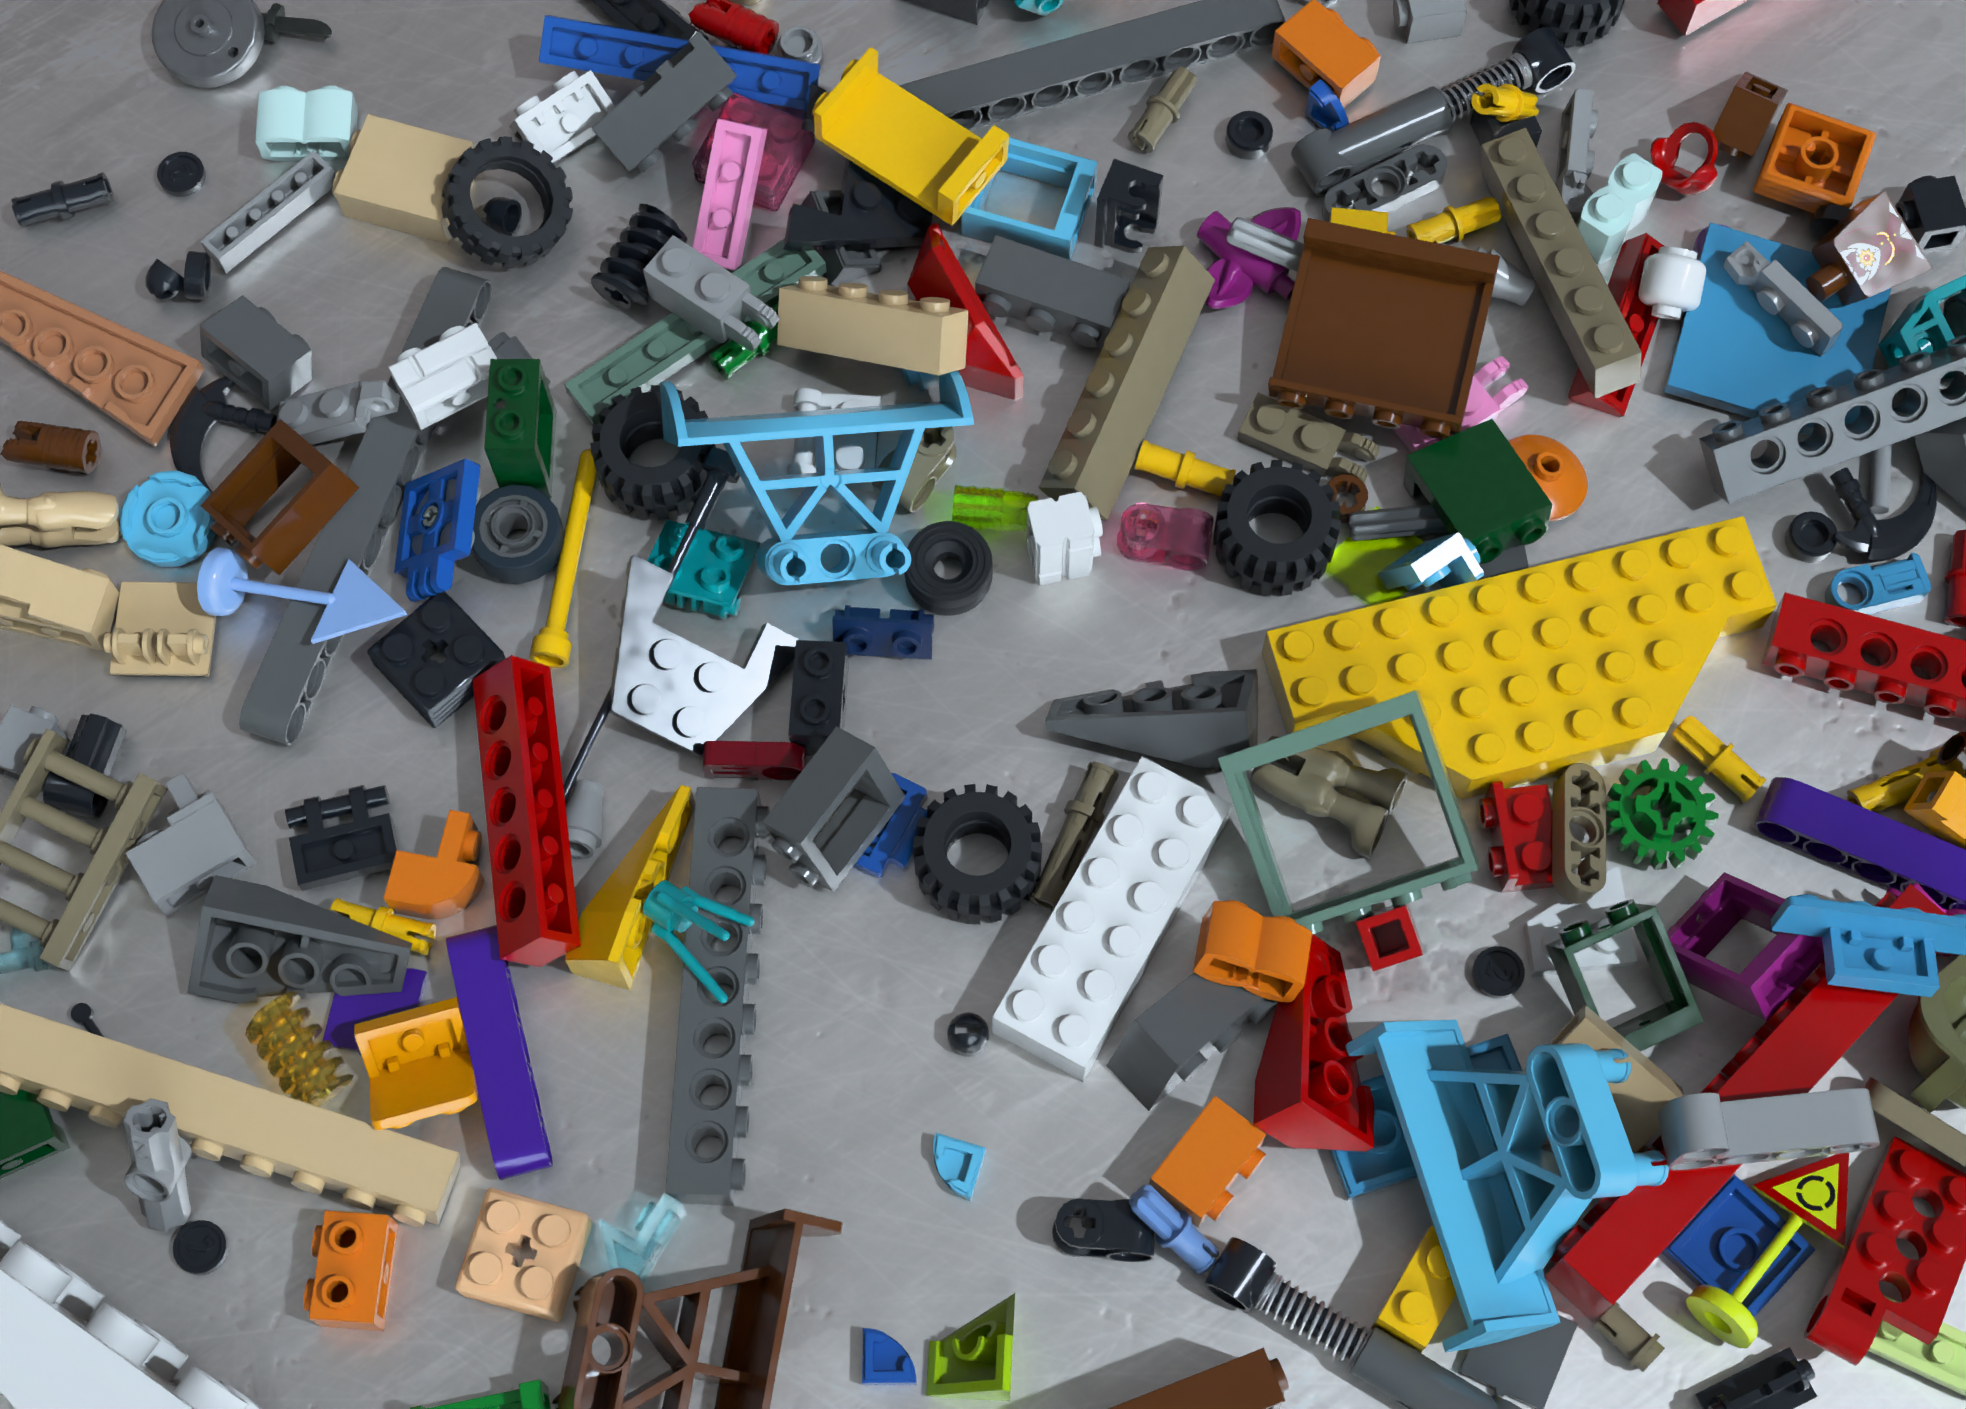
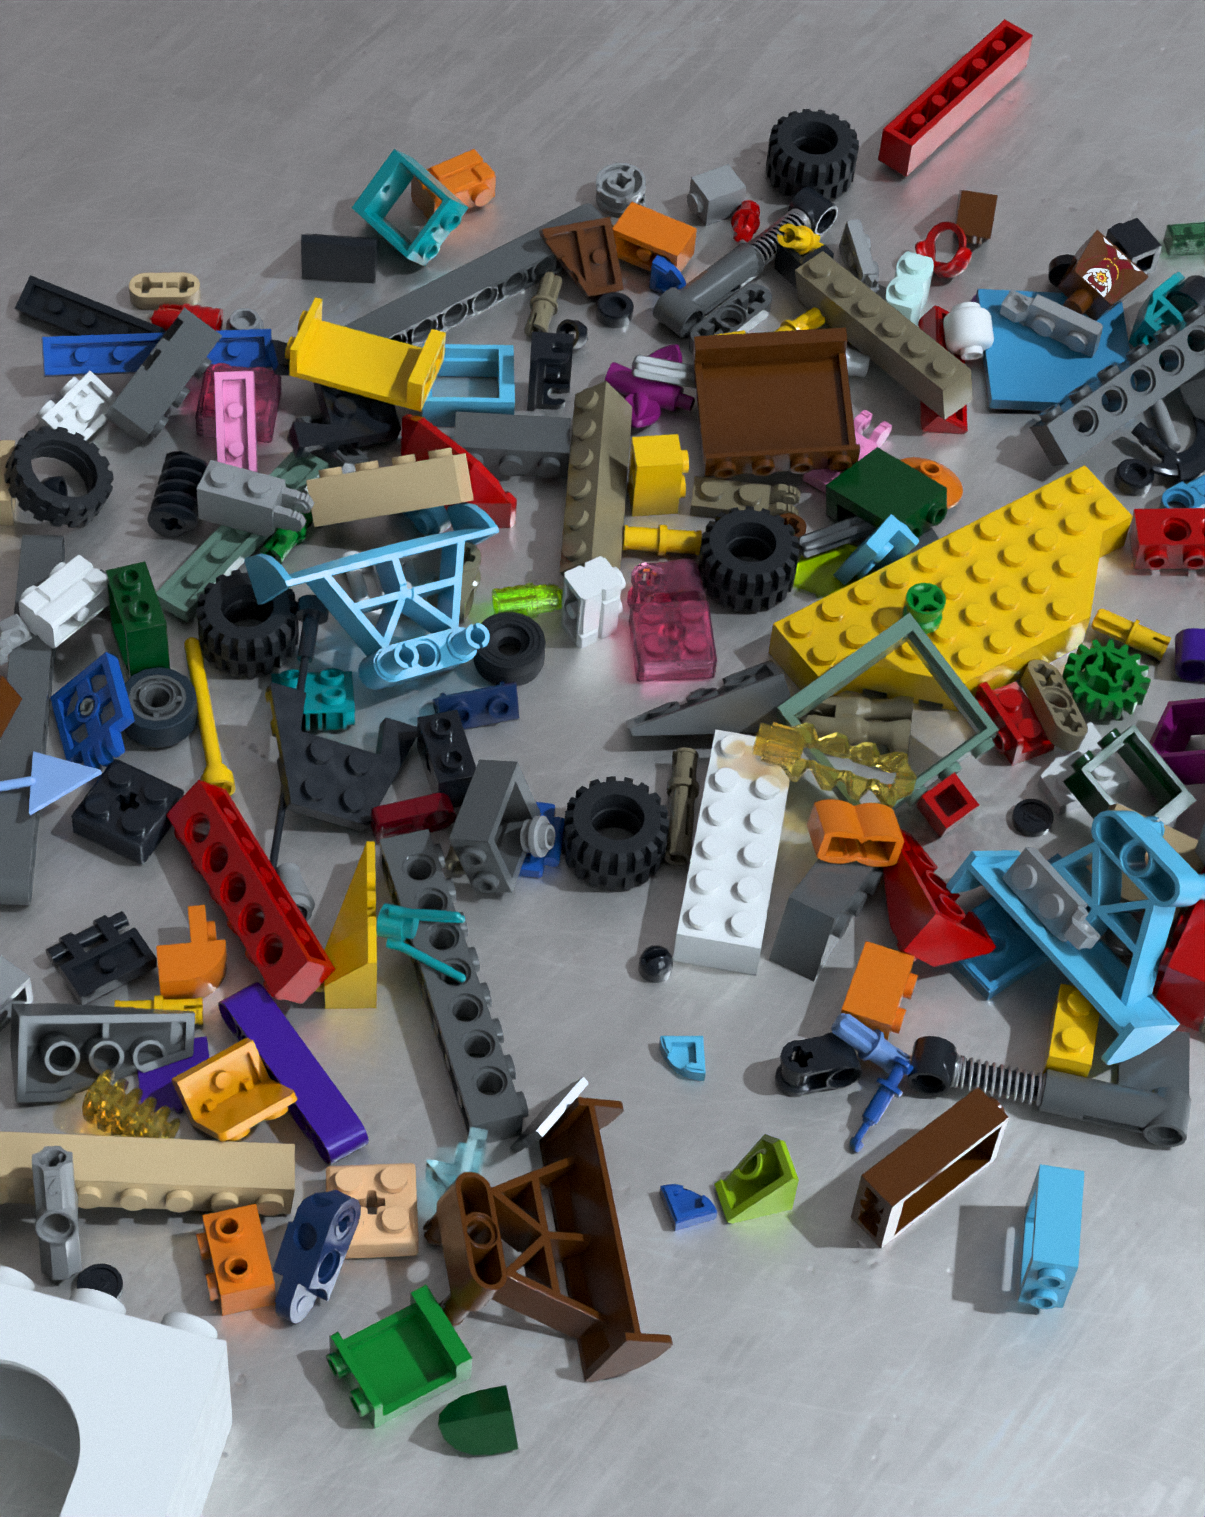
camera: 25 degrees left, 15 degrees down
orange brick [1754,103,1876,214] -> none
none -> dark blue piece [272,1190,361,1324]
none -> dark grey piece [510,1077,589,1153]
none -> light grey plate [520,815,555,858]
none -> reddish brown wing [539,217,624,298]
none -> black hinge [556,319,588,350]
none -> yellow brick [627,434,689,517]
none -> clear pink brick [629,600,717,682]
none -> red axle [731,200,760,243]
none -> clear yellow sword [752,722,917,808]
none -> blue piece [849,1056,914,1152]
none -> green wheel [902,583,946,634]
none -> light grey hinge [1002,847,1101,950]

